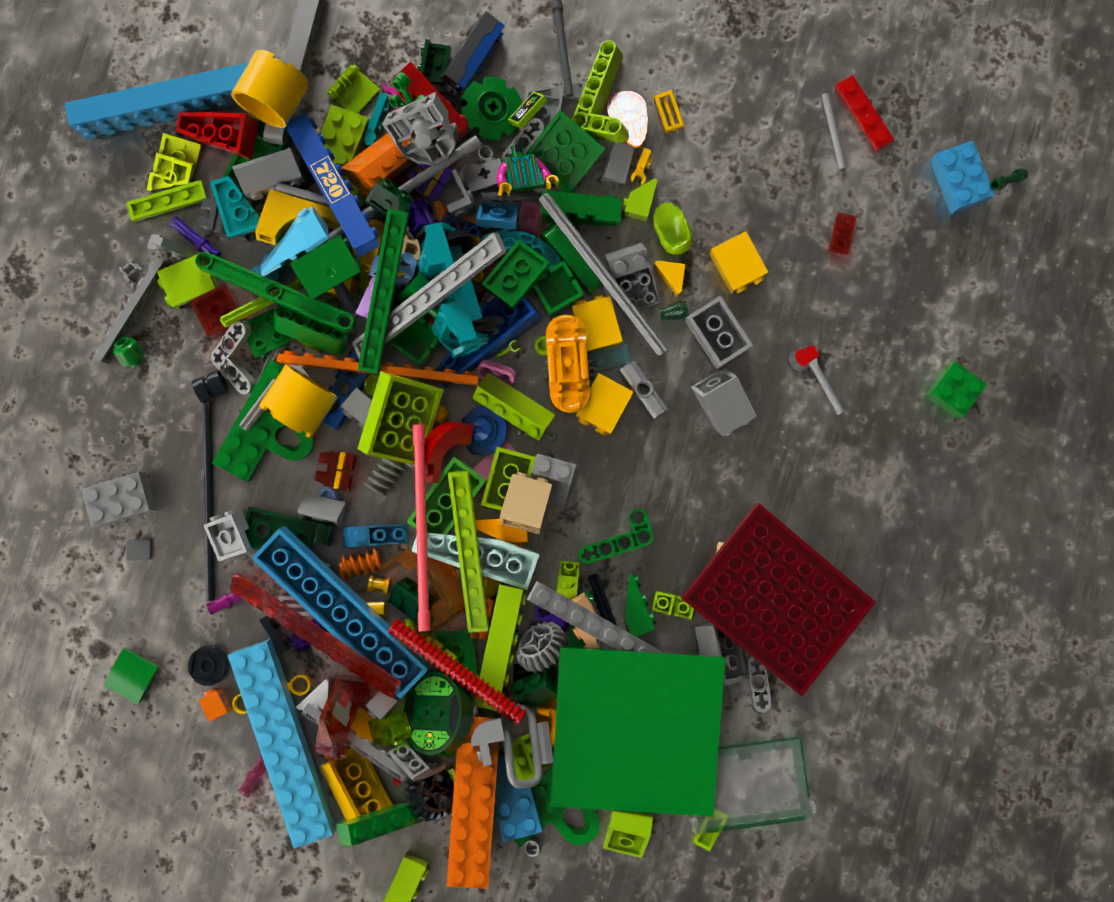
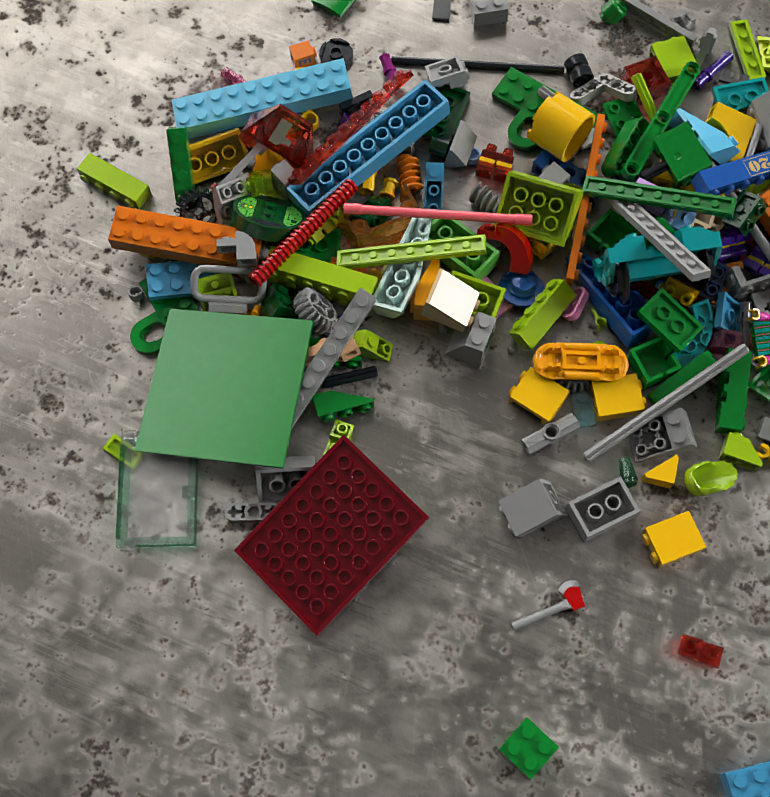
camera: 90 degrees right, 15 degrees down
green beam [578,509,653,564] -> none
lime slope [603,810,653,858] -> none

